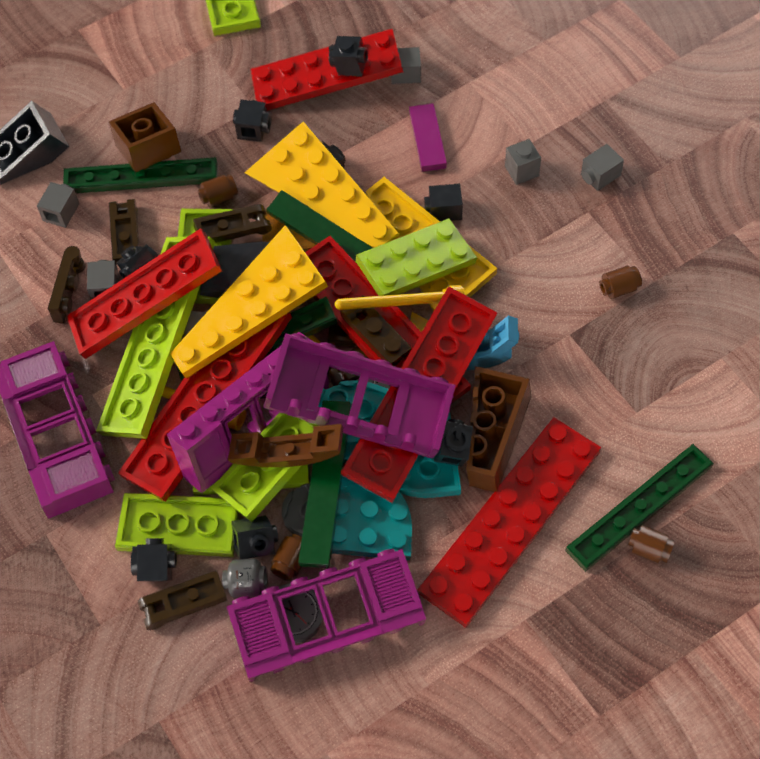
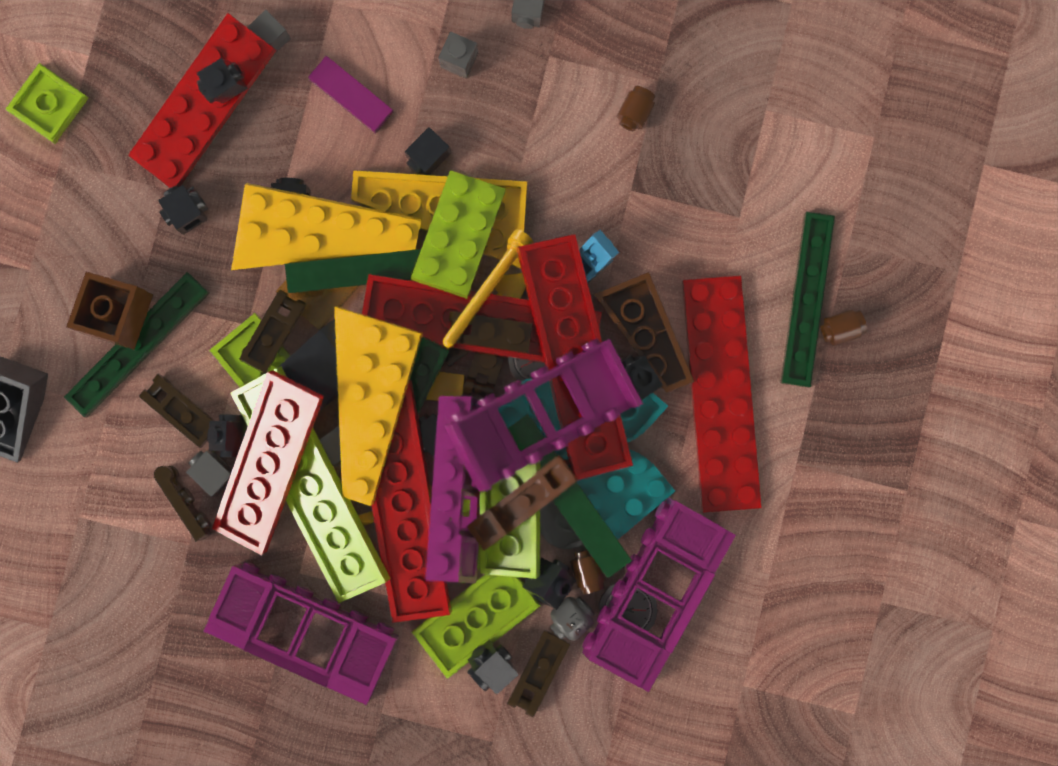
camera: 45 degrees left, 25 degrees up
dark grey brick [37,182,79,228] -> none
reddish brown brick [198,175,238,208] -> none

